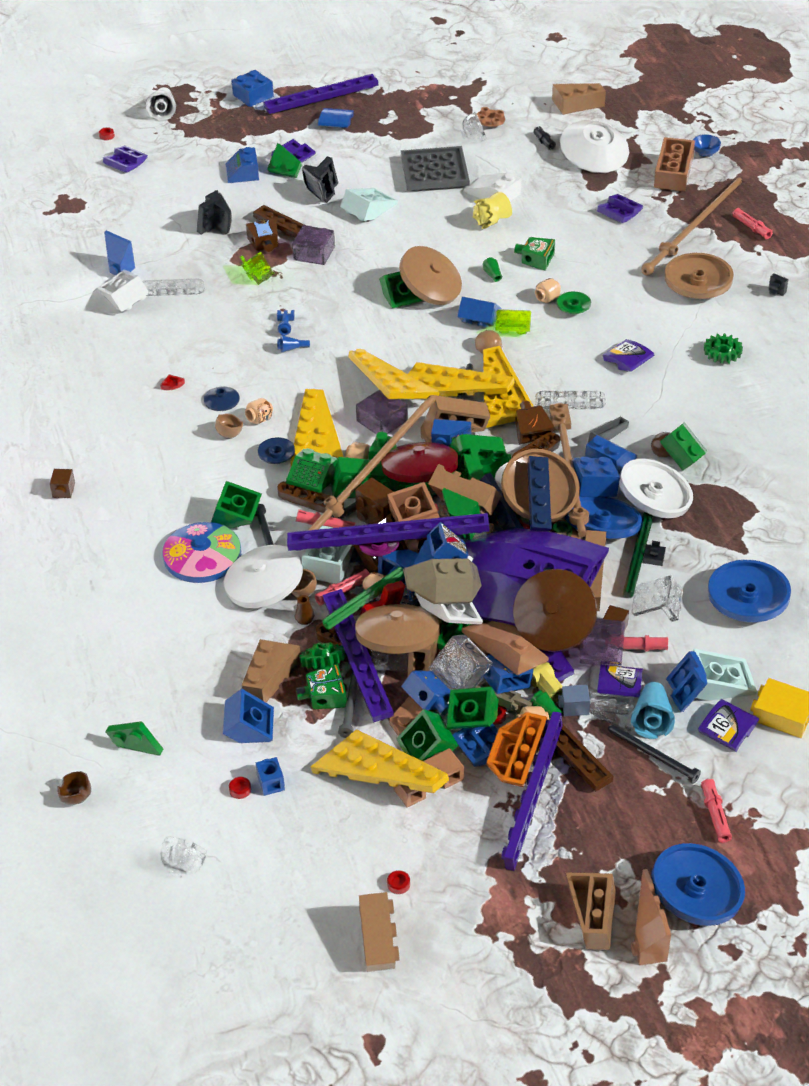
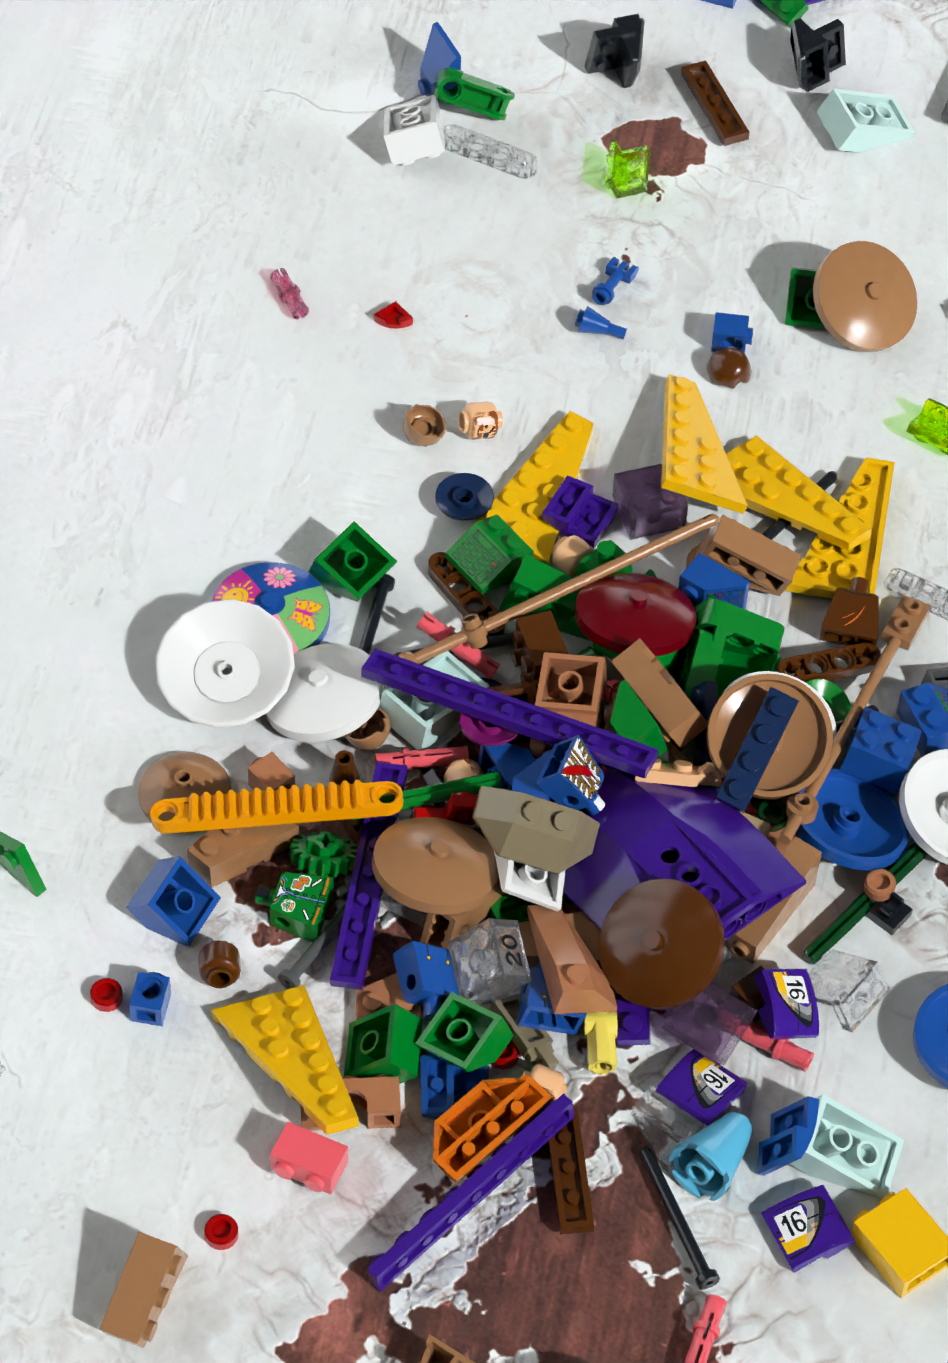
camera: 25 degrees right, 10 degrees up
reddish brown brick [50,469,75,498] -> none
dark blue dish [204,386,240,411] -> none
reddish brown torso [246,218,278,252] -> none
clear purple brick [292,225,335,265] -> none
blue slope [457,297,501,327] -> none
medium nougat hair [475,330,502,353] -> none
green cone [530,690,562,719] -> none
sand blue brick [558,685,590,716] -> none
none -> medium nougat dish [138,752,232,833]
none -> light orange gear [150,780,404,834]
none -> white dish [155,599,295,728]
none -> reddish brown head [198,940,241,989]
none -> nougat brick [248,752,296,791]
none -> clear pink pin [270,268,309,319]
none -> coral brick [270,1122,348,1194]
none -> green piece [434,66,515,120]
none -> dark purple slope [542,475,619,549]
none -> light nougat hinge [635,759,722,787]
none -> reddish brown hair [706,347,752,389]
none -> blue brick [711,312,753,353]
none -> dark purple slope [754,969,819,1039]
none -> nougat tile [863,869,896,901]

